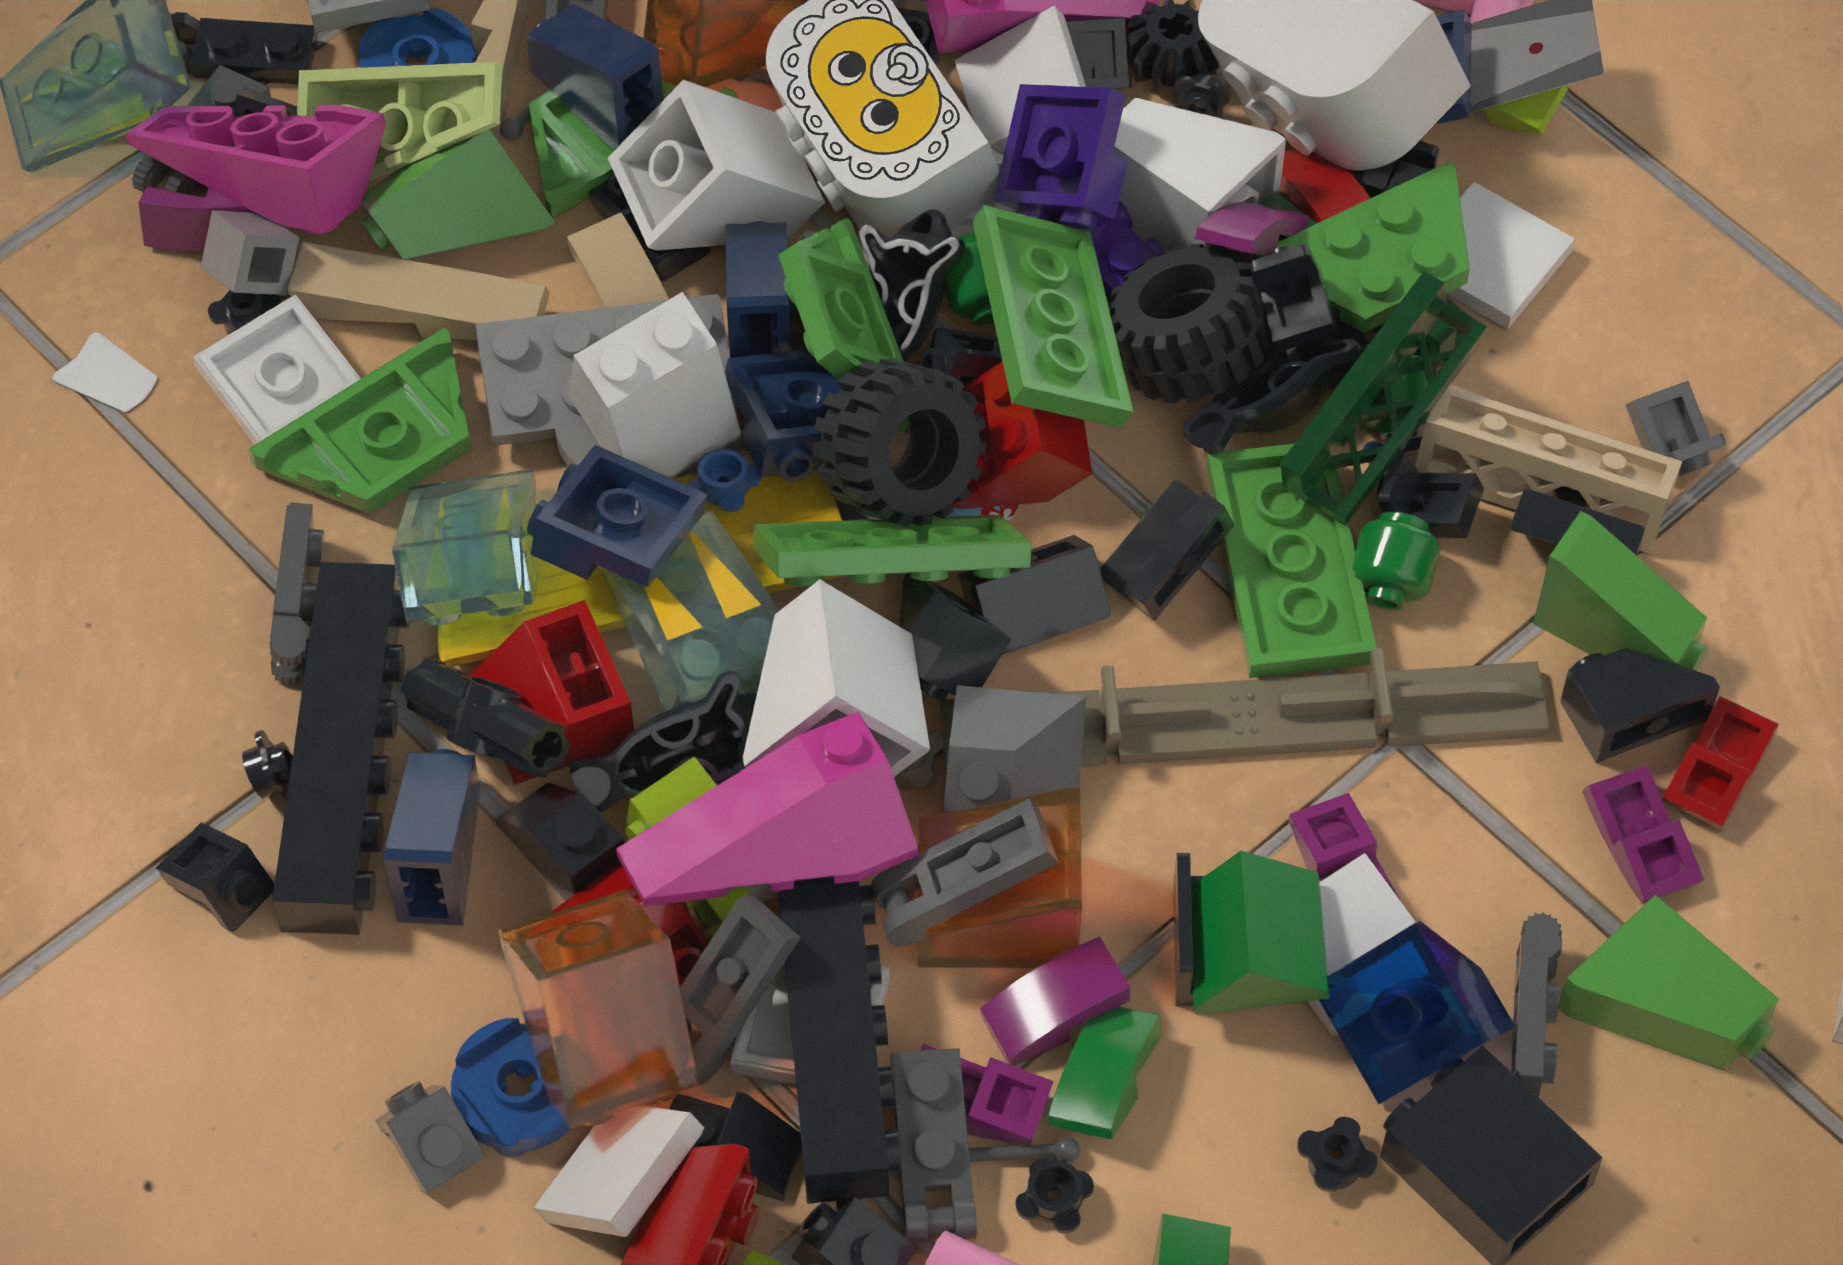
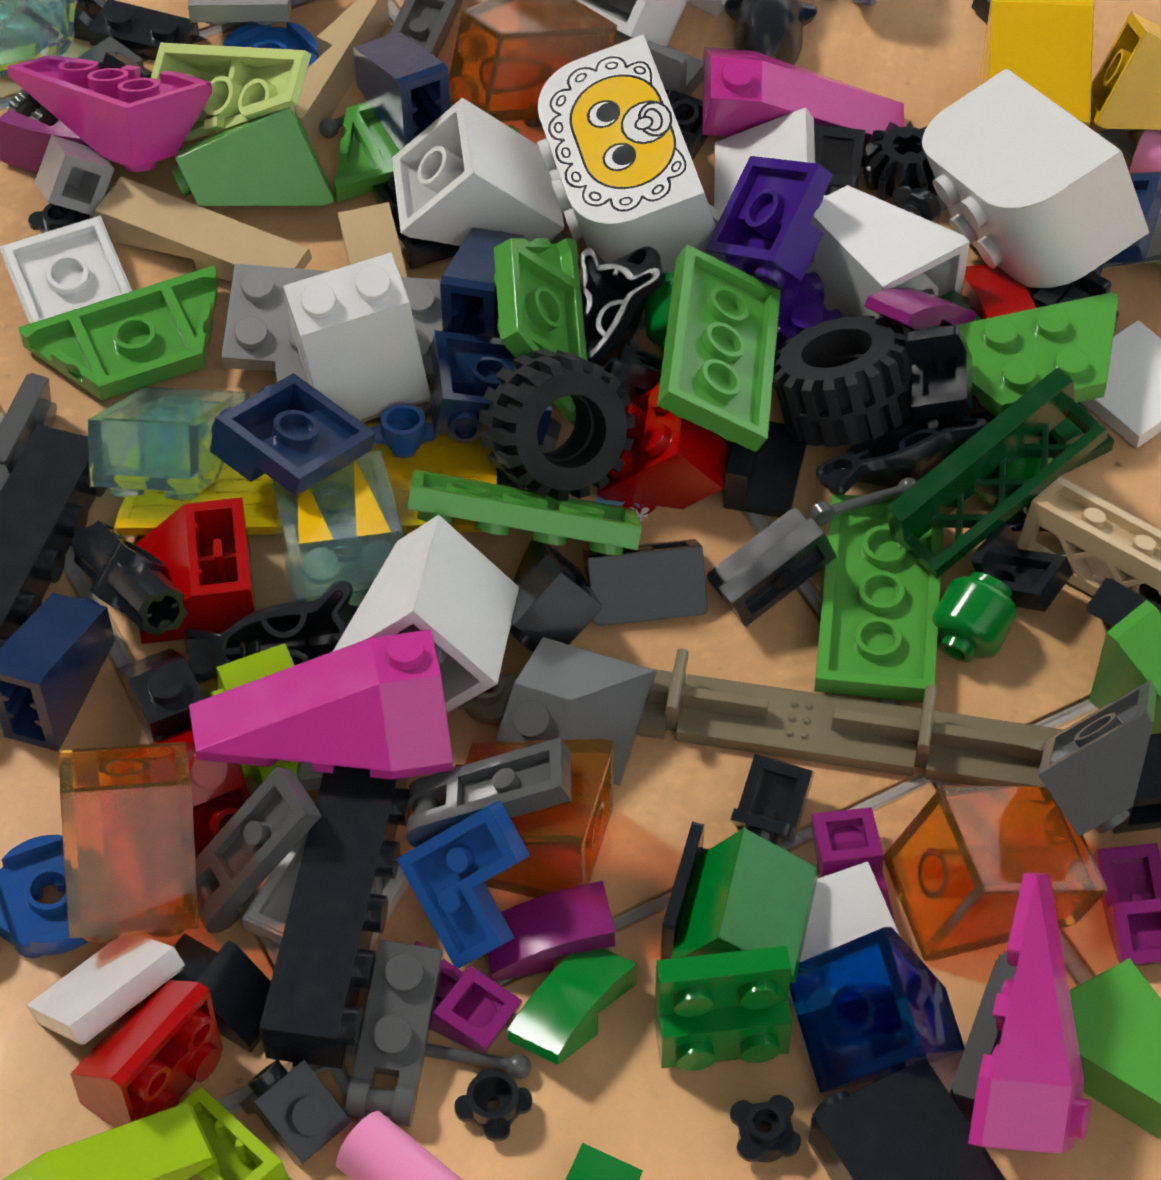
camera: 15 degrees right, 5 degrees down
none -> blue plate [396,800,531,969]
none -> green plate [654,945,792,1071]
none -> black panel [723,421,807,518]
none -> black bracket [730,754,815,845]
none -> dark grey hinge [810,477,917,525]
none -> clear orange slope [883,785,1108,961]
none -> dark pink wedge [968,872,1091,1154]
none -> dark grey slope [1038,680,1157,837]

